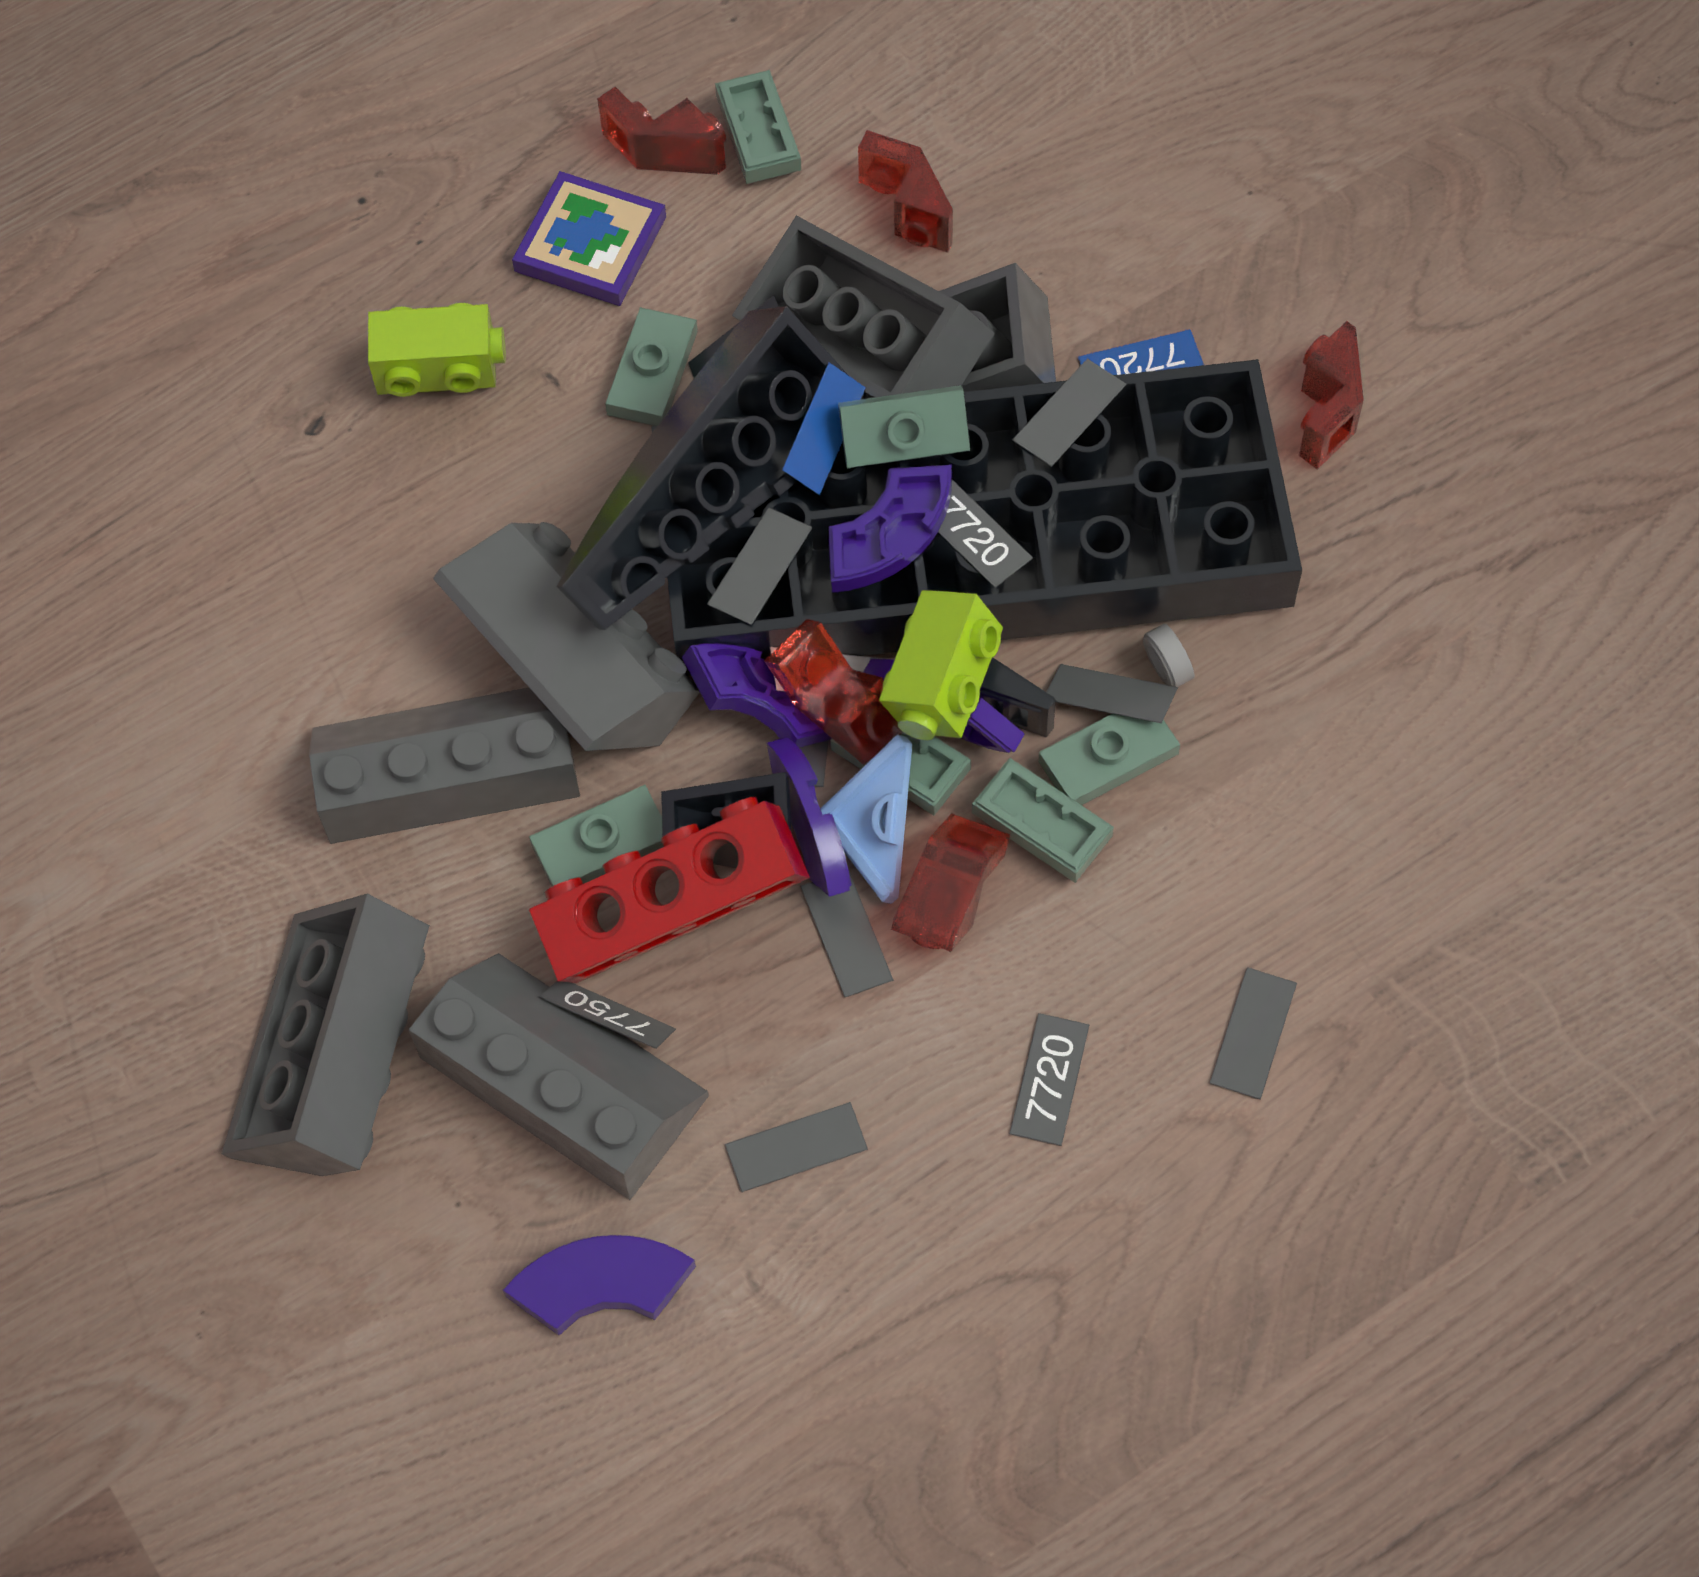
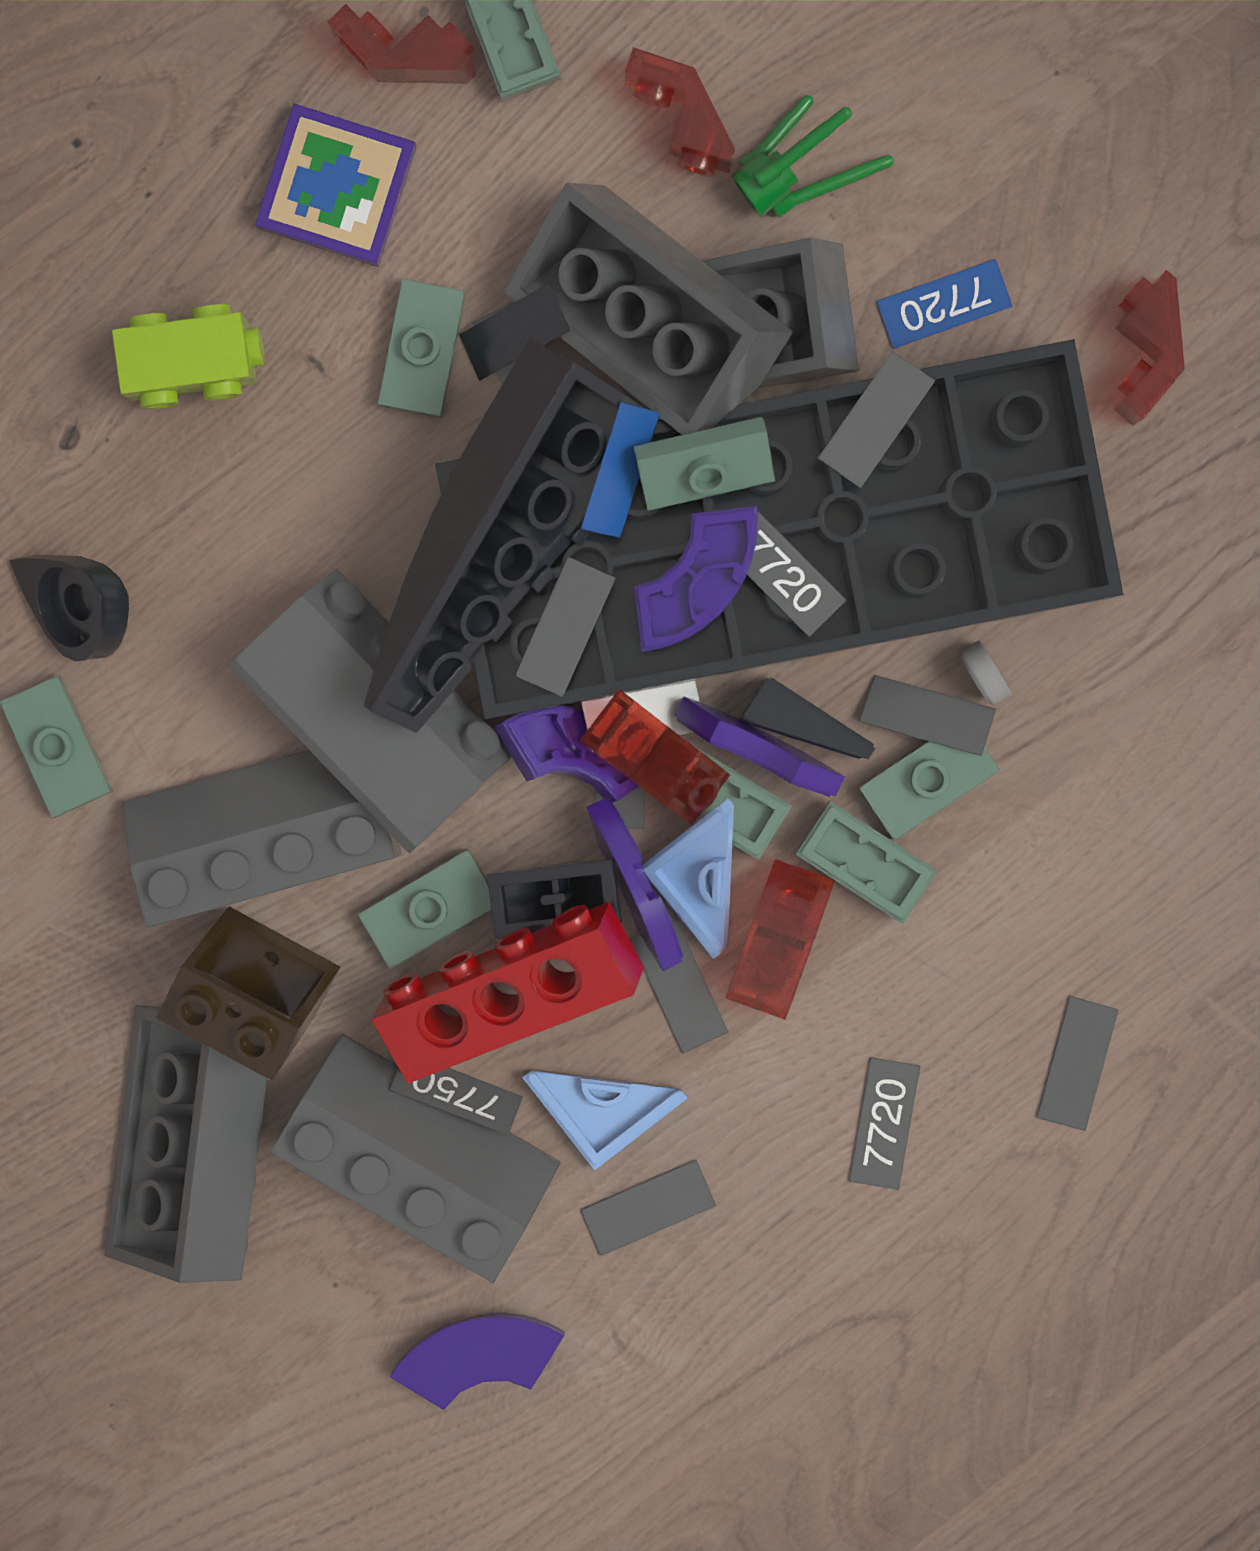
camera: 10 degrees left, 25 degrees up
lime brick [879,590,1003,740] -> none
none -> sand green plate [0,676,114,818]
none -> black piece [9,555,129,661]
none -> dark brown window [156,906,341,1081]
none -> light blue tile [523,1070,688,1170]
none -> green plant [731,95,894,218]

